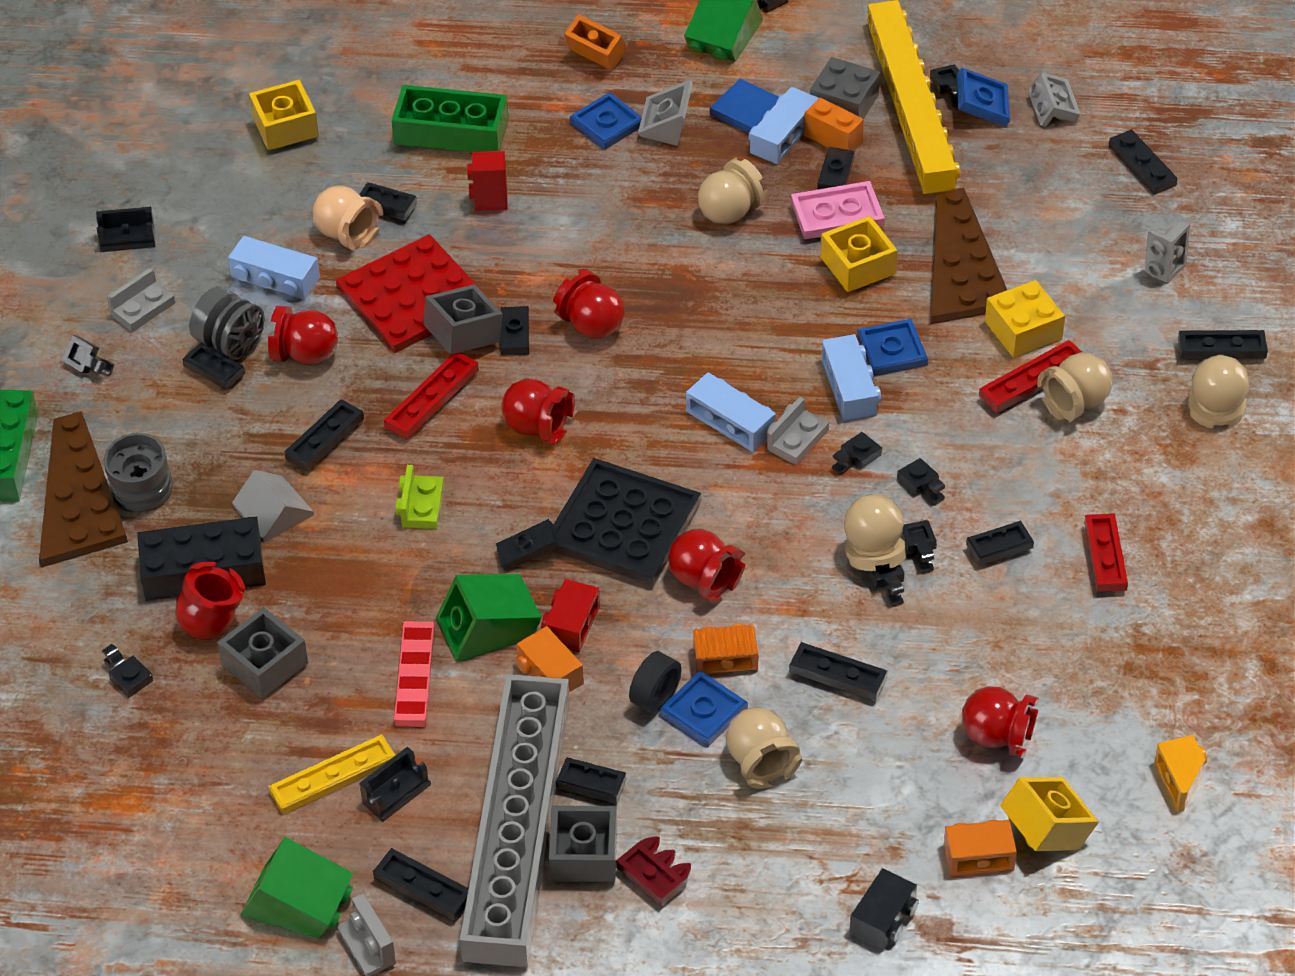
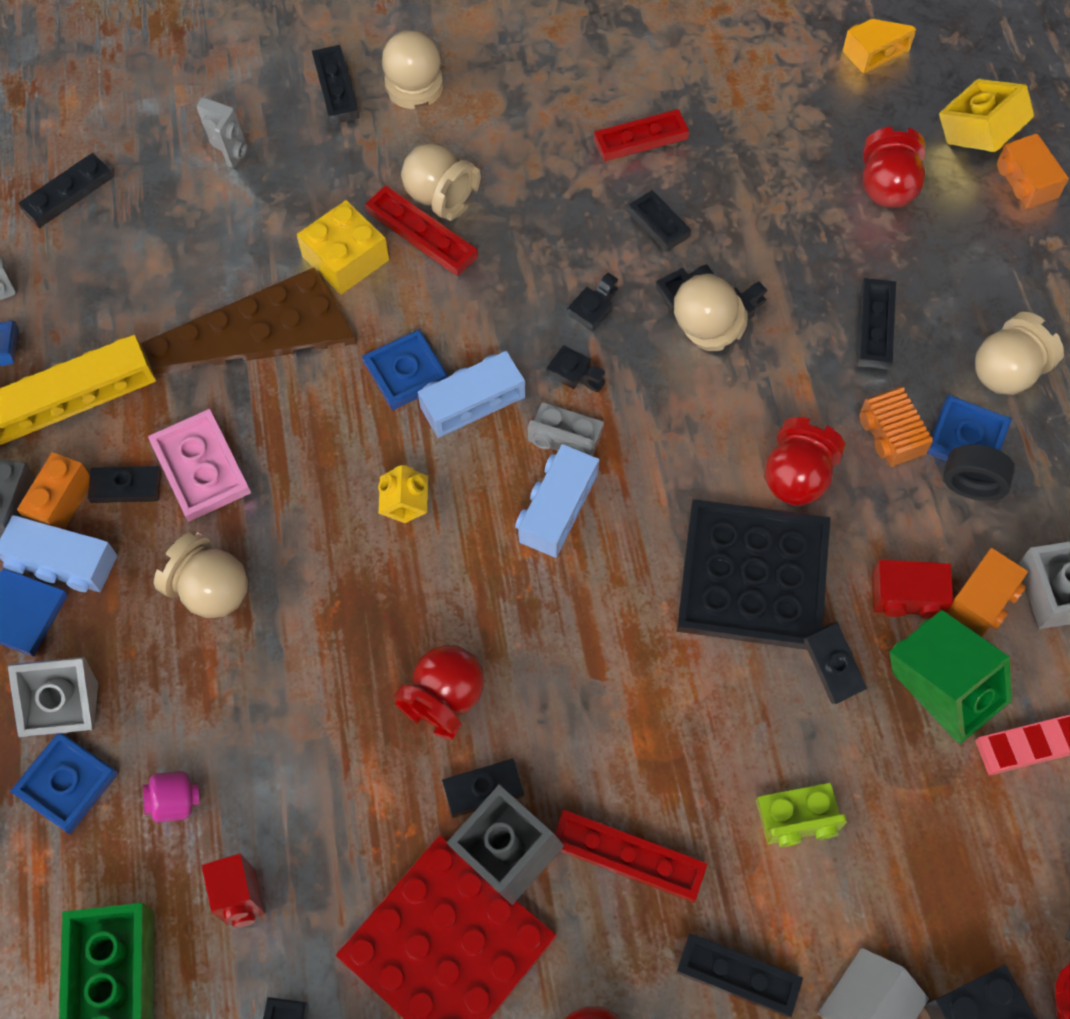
camera: 105 degrees left, 15 degrees up
red tile [501,378,575,445] -> none
yellow brick [820,216,898,292] -> none
none -> dark pink head [143,771,199,823]
none -> yellow brick [378,465,429,523]

